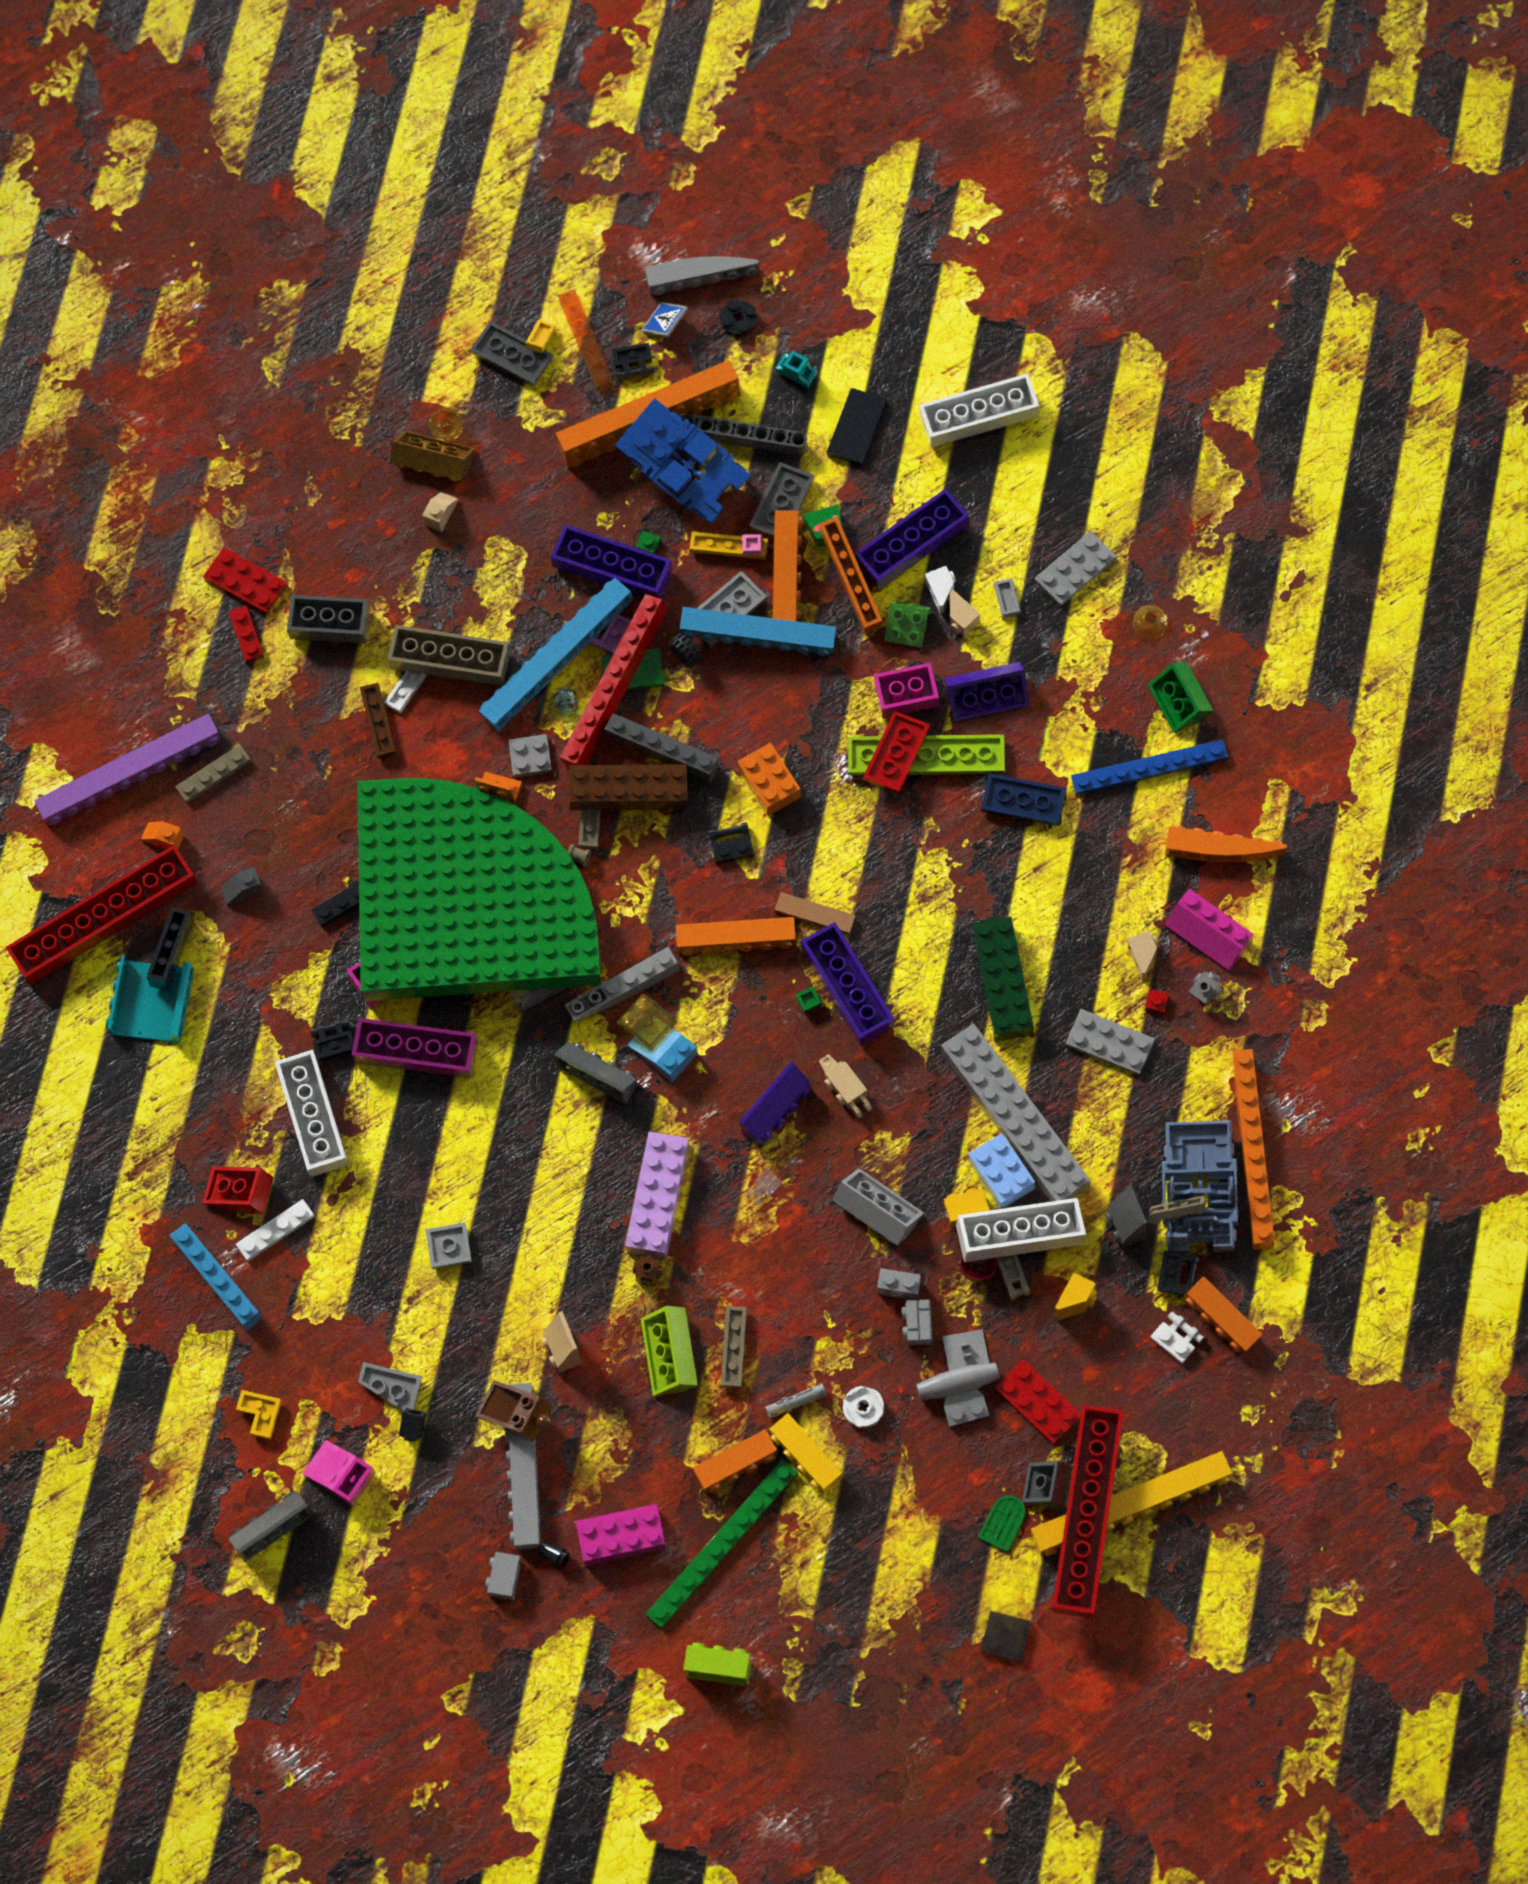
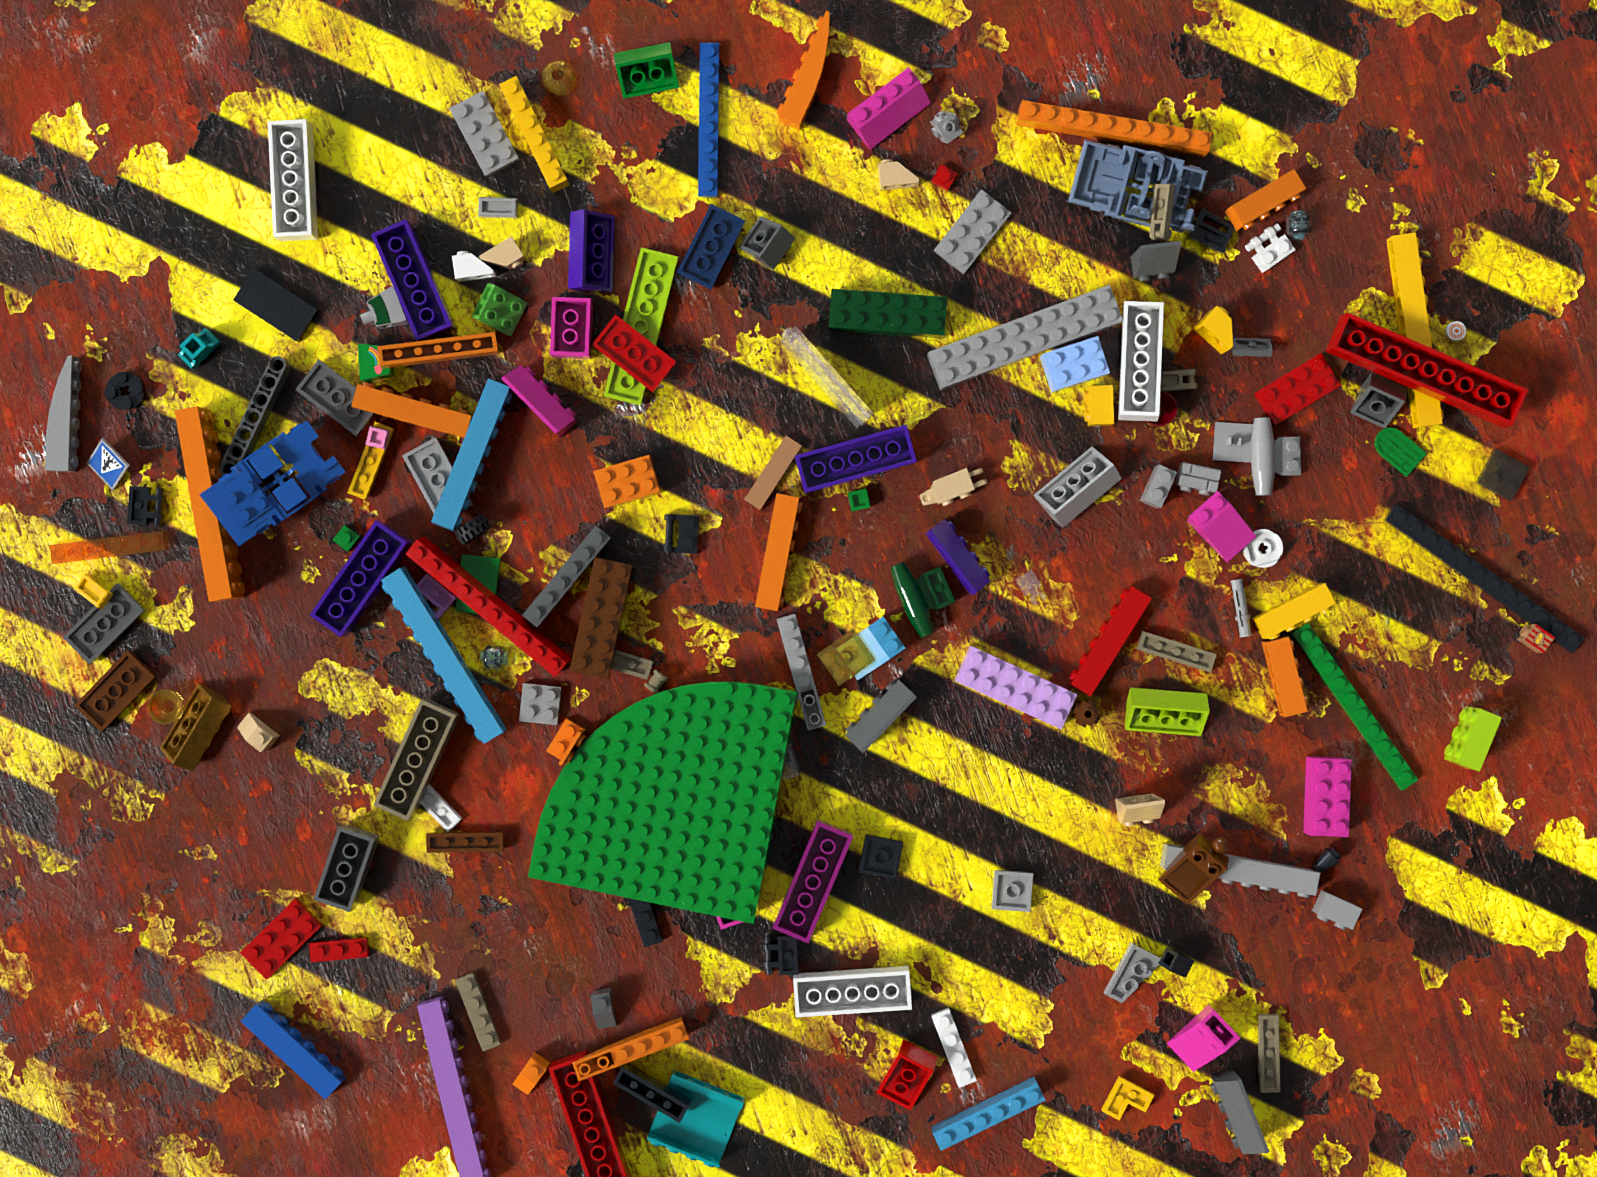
camera: 80 degrees left, 20 degrees up
none -> reddish brown plate [74,650,157,732]
none -> blue brick [240,1000,346,1100]
none -> light grey torso [360,286,409,329]
none -> yellow brick [499,76,570,193]
none -> dark pink slope [501,365,577,437]
none -> orange slope [572,1016,689,1081]
none -> dark grey slope [739,216,795,270]
none -> clear brick [781,326,873,430]
none -> black plate [858,834,903,879]
none -> dark green plate [890,562,955,638]
none -> red brick [1068,586,1152,697]
none -> dark pink slope [1187,491,1256,563]
none -> dark grey plate [1231,338,1273,357]
none -> dark tan plate [1257,1014,1280,1093]
none -> clear light blue head [1286,210,1312,240]
none -> black plate [1383,504,1584,654]
none -> white tile [1445,321,1466,341]
none -> medium nougat brick [1517,624,1555,653]

